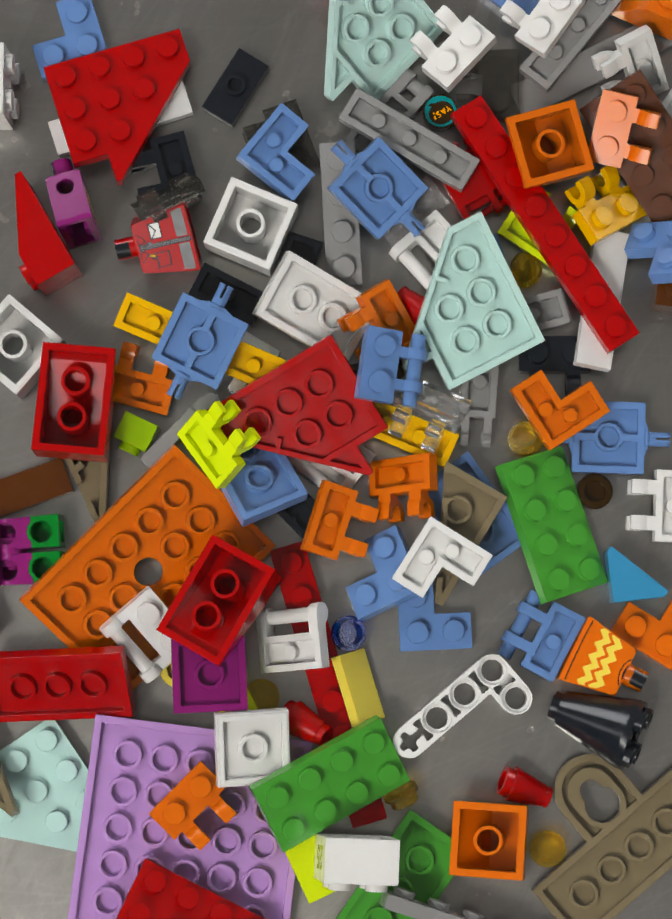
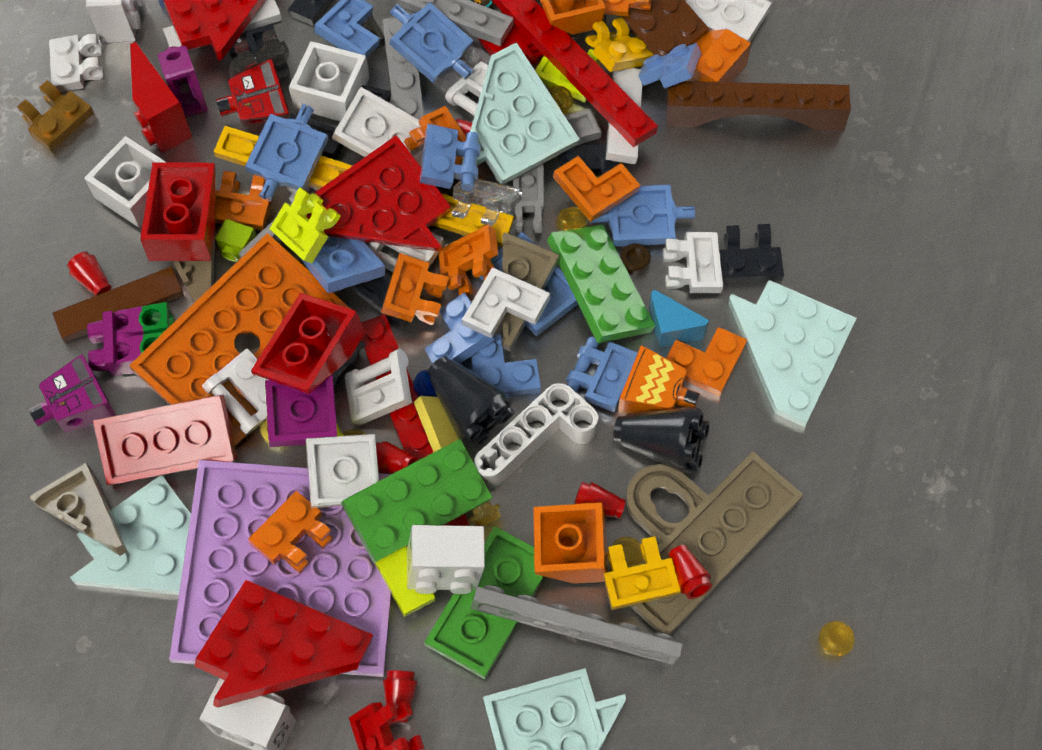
camera: 10 degrees left, 20 degrees down
none -> black cone [427,356,515,447]
none -> yellow plate [603,536,681,610]
none -> red cone [668,545,712,599]

